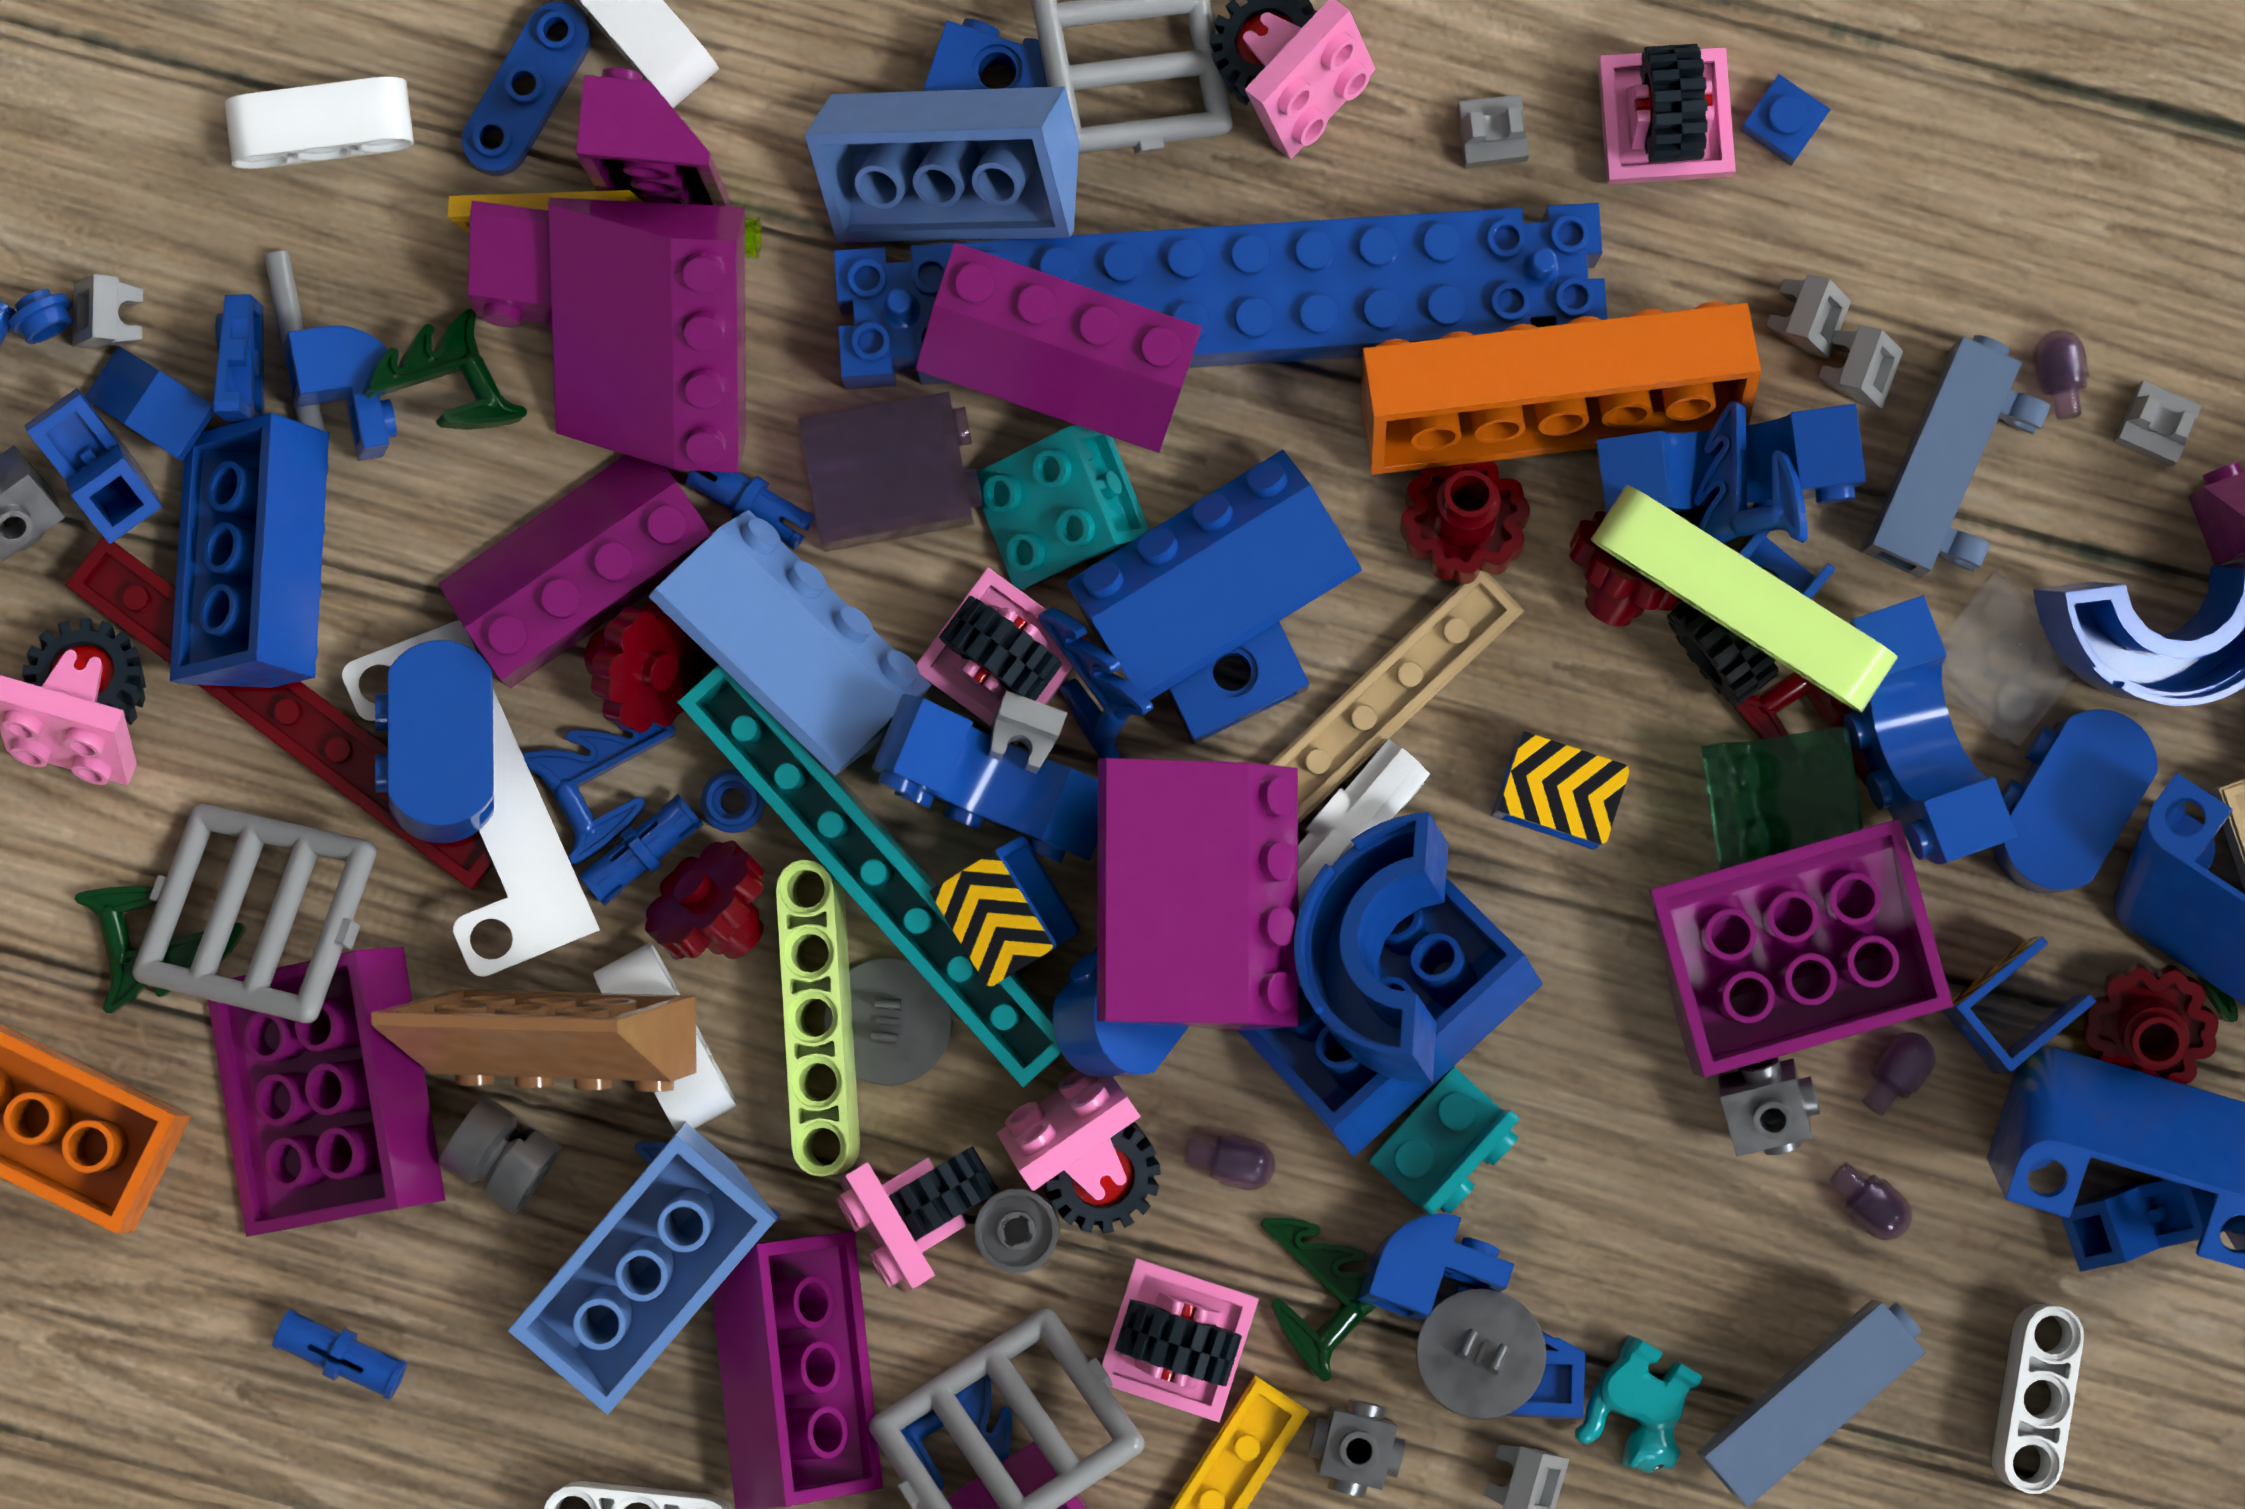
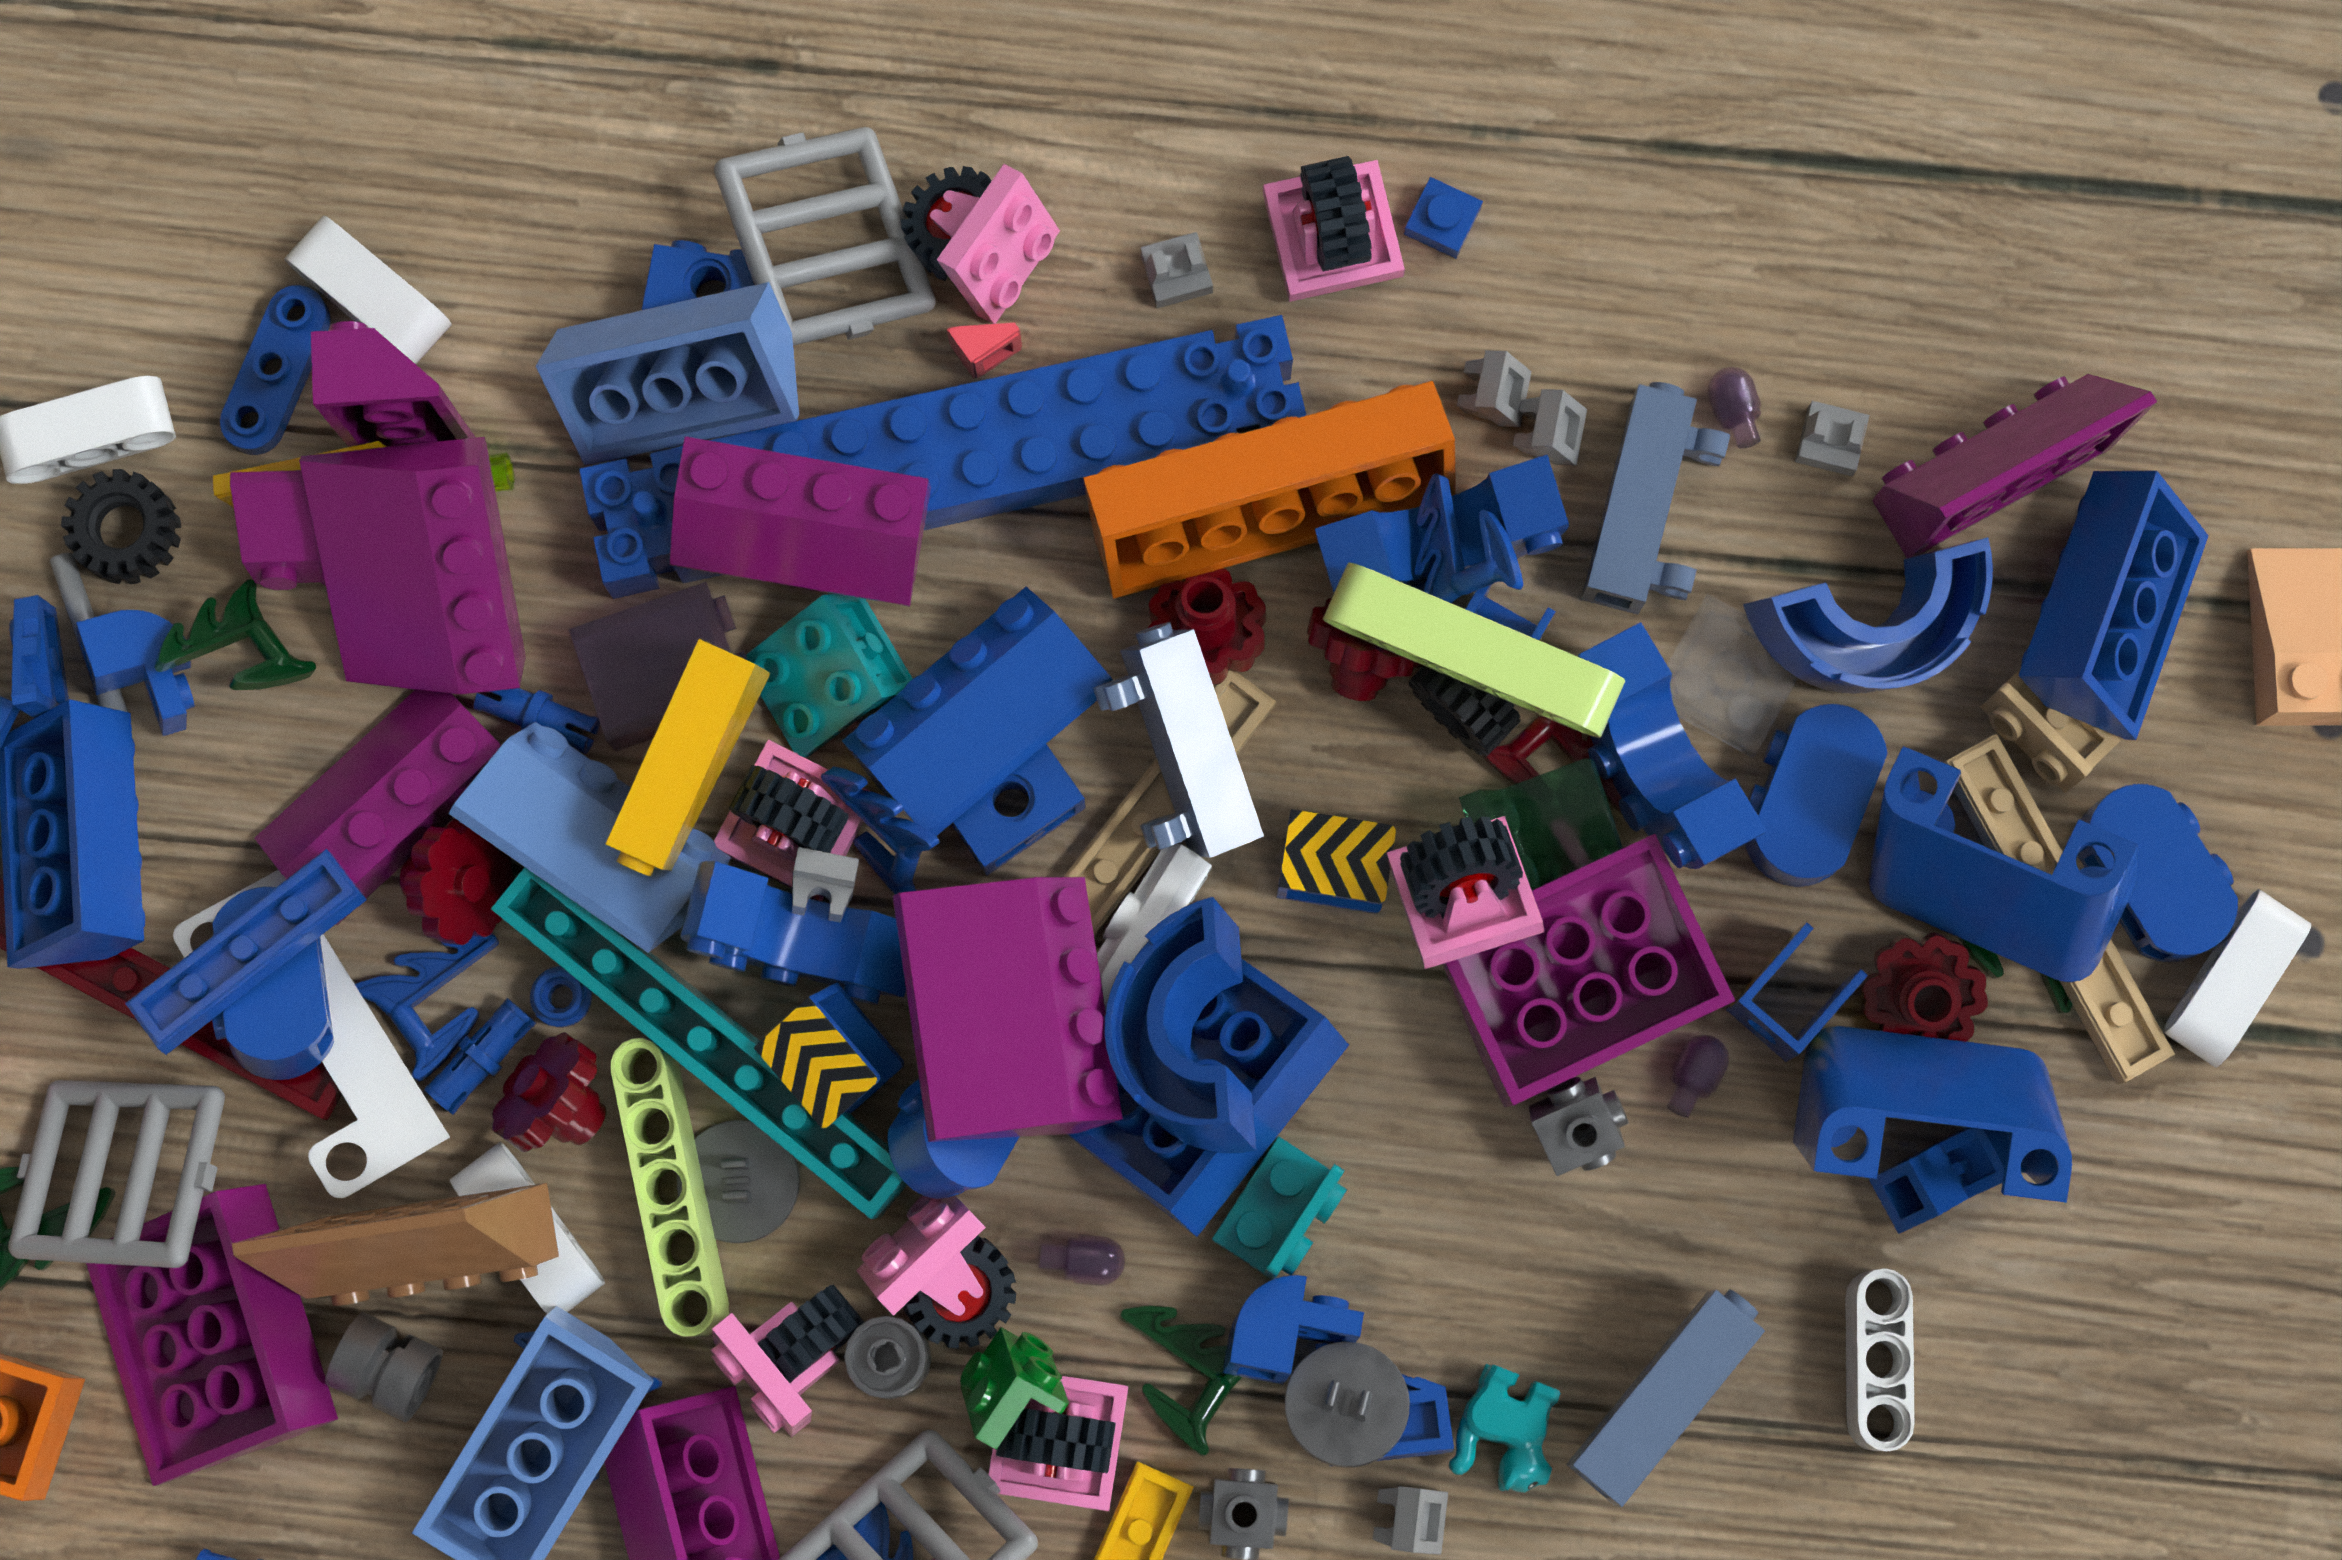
camera: 10 degrees left, 5 degrees down
clear purple cylinder [1830,1162,1912,1241] -> none
none -> black tyre [61,469,182,584]
none -> blue tile [125,849,367,1055]
none -> yellow slope [605,639,770,877]
none -> coral slope [947,323,1022,379]
none -> green bracket [960,1327,1069,1450]
none -> brick [1093,622,1264,858]
none -> plate [1387,816,1544,969]

